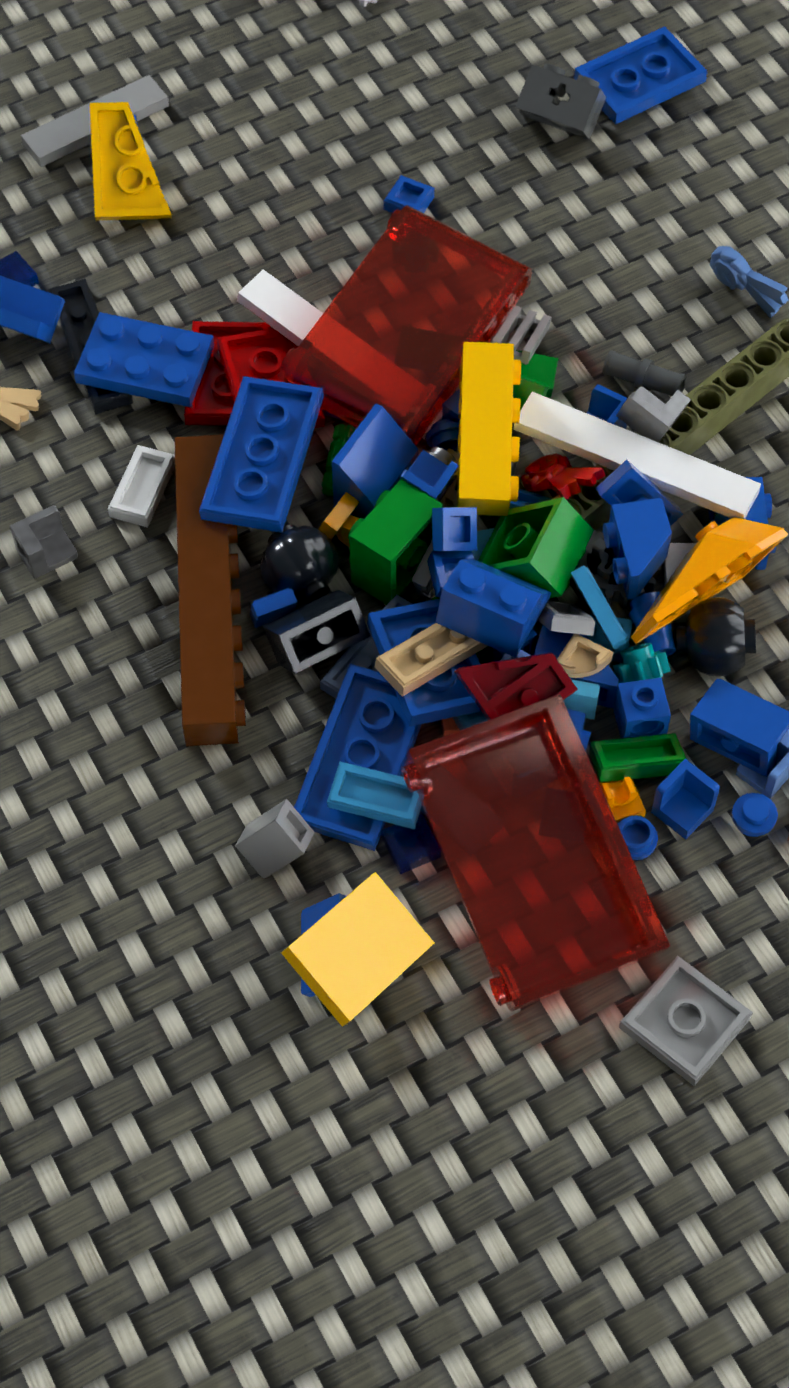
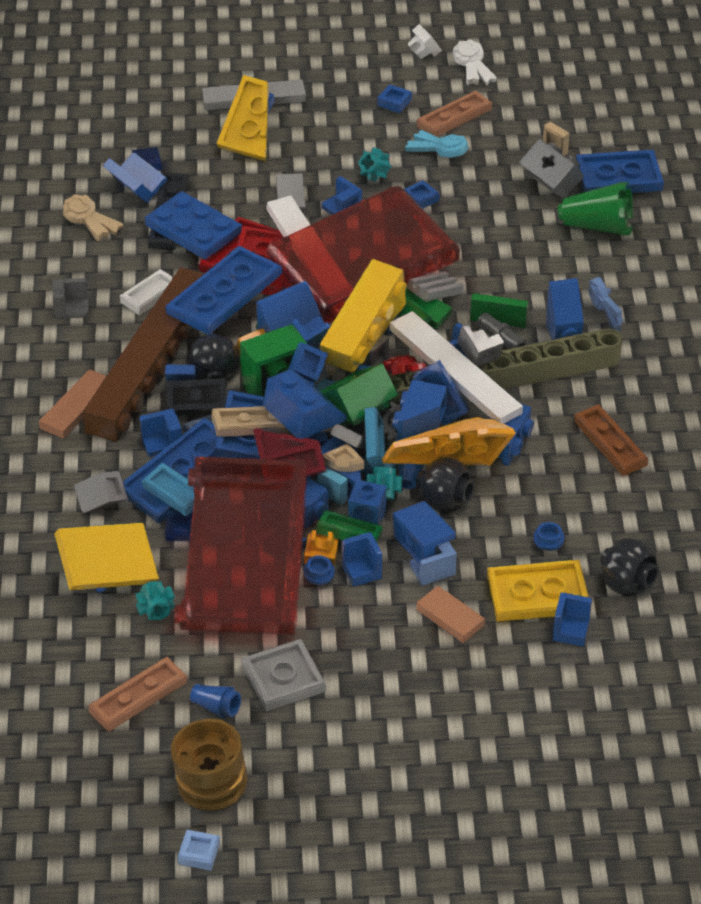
camera: 25 degrees right, 15 degrees down
blue plate [732,793,778,837] -> none
none -> nougat tile [39,369,106,439]
none -> nougat tile [88,657,187,732]
none -> teal gear [135,581,175,620]
none -> blue panel [139,408,182,457]
none -> pearl gold wheel [170,718,248,811]
none -> light blue tile [177,830,220,871]
none -> blue cone [190,684,241,719]
none -> light grey tile [276,173,306,214]
none -> blue panel [321,176,362,222]
none -> teal gear [358,147,392,182]
none -> blue plate [377,84,412,113]
none -> medium azure piece [405,130,469,158]
none -> nougat tile [417,91,492,137]
none -> green tile [470,293,528,328]
none -> tan tile [543,122,570,156]
none -> blue slope [546,278,584,340]
none -> green cone [558,182,633,236]

